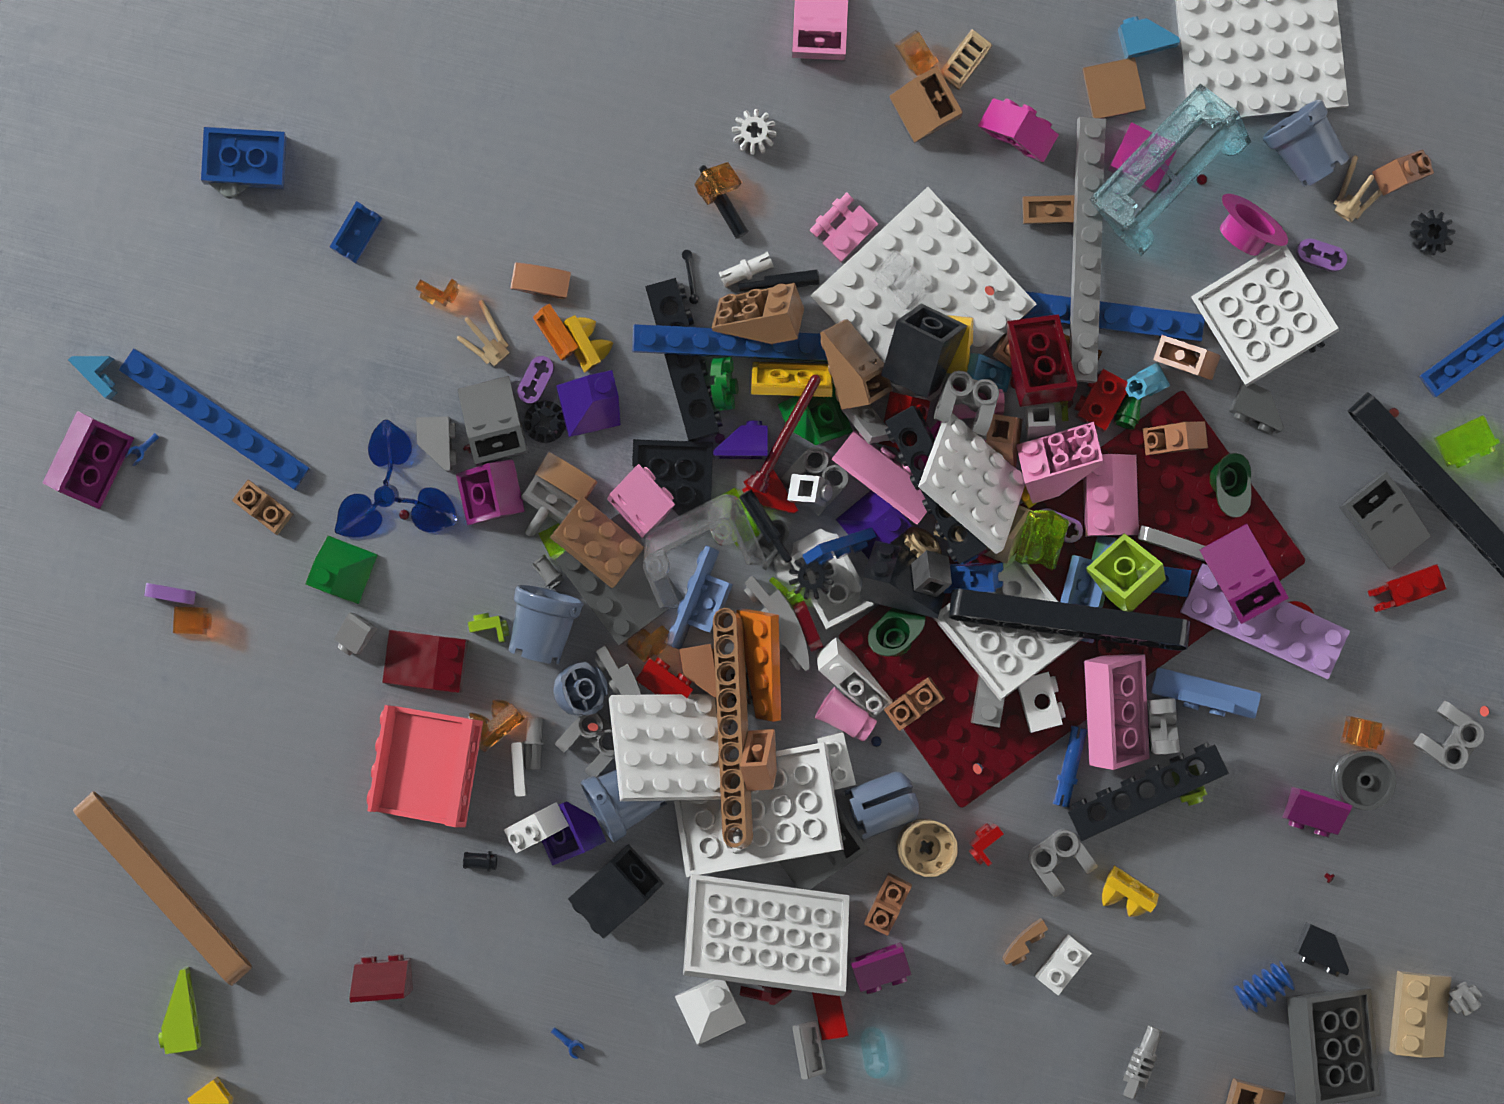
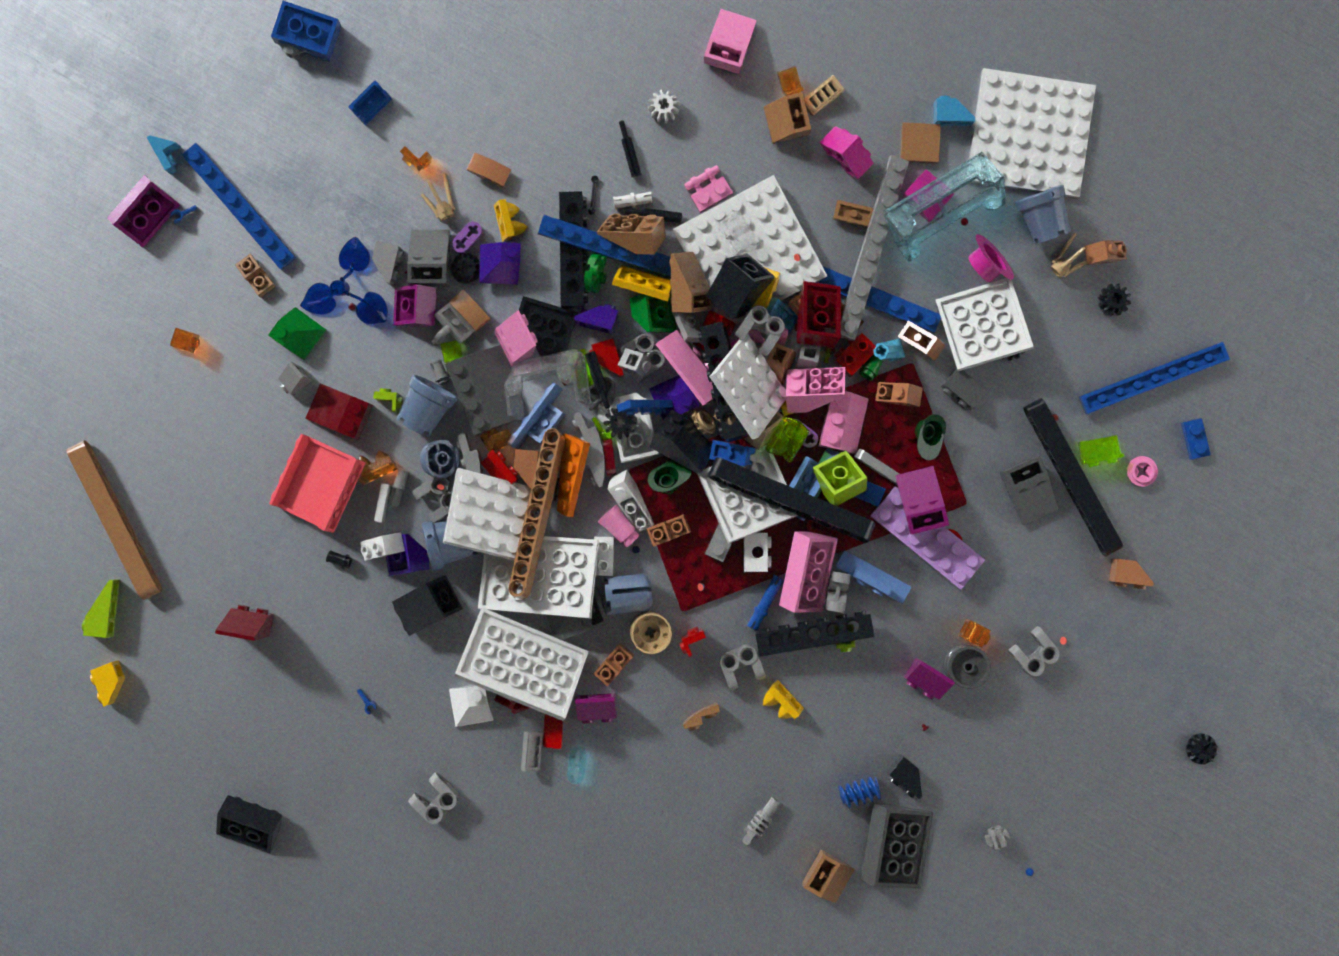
camera: 10 degrees right, 0 degrees up
medium lavender beam [144,583,196,605] -> none
orange tile [533,303,579,361] -> none
medium nougat plate [550,496,644,588] -> none
clear orange bracket [694,162,742,205] -> none
nougat slope [740,729,777,791] -> none
dark red piece [747,375,821,494] -> none
flat silver brick [911,550,952,597] -> none
white brick [1035,934,1092,996] -> none
medium lavender beam [1296,239,1347,272] -> none
red hinge [1368,564,1446,612] -> none
tan slope [1389,971,1451,1058] -> none

